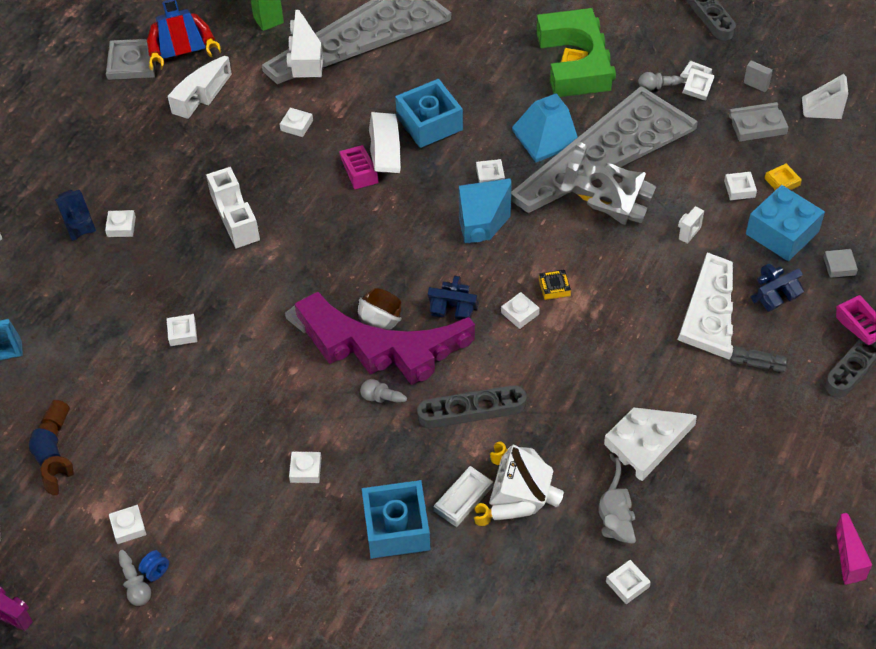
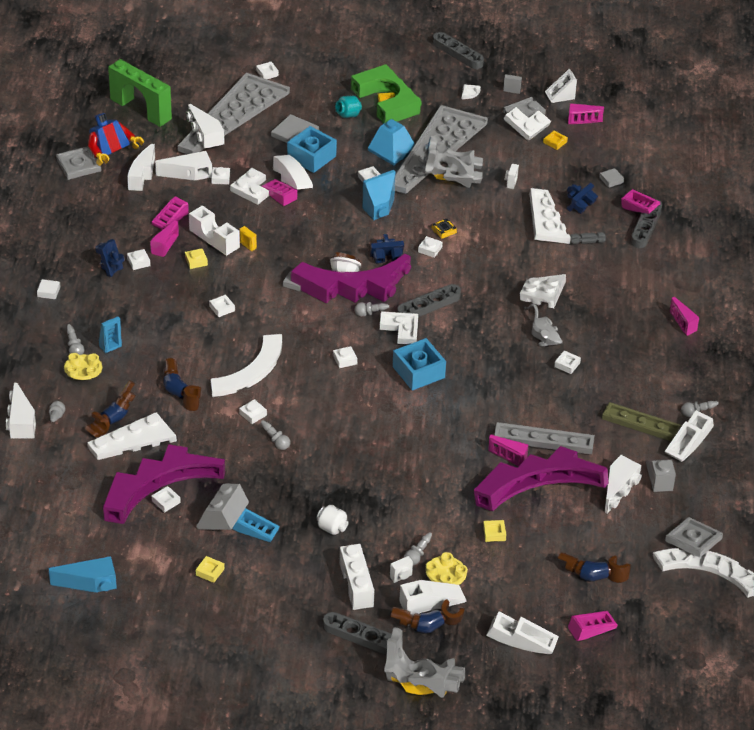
camera: 25 degrees left, 10 degrees down
blue bush [138,550,169,582] -> none
white tile [433,466,493,527] -> none
white torso [474,442,564,526] -> none
light grey bar [638,72,684,91] -> none
white plate [683,68,714,101] -> none
white plate [724,172,757,200] -> none
dark azure brick [746,185,825,262] -> none
none -> dark pink slope [150,220,179,257]
none -> dark pink slope [152,197,189,230]
none -> white slope [155,151,212,180]
none -> light yellow plate [185,249,208,269]
none -> white tile [211,334,282,397]
none -> white plate [230,168,269,205]
none -> yellow tile [240,226,257,251]
none -> light grey tile [271,114,319,143]
none -> teal head [335,96,362,118]
none -> white plate [380,312,418,345]
none -> white plate [504,107,551,141]
none -> dark pink slope [568,104,604,124]

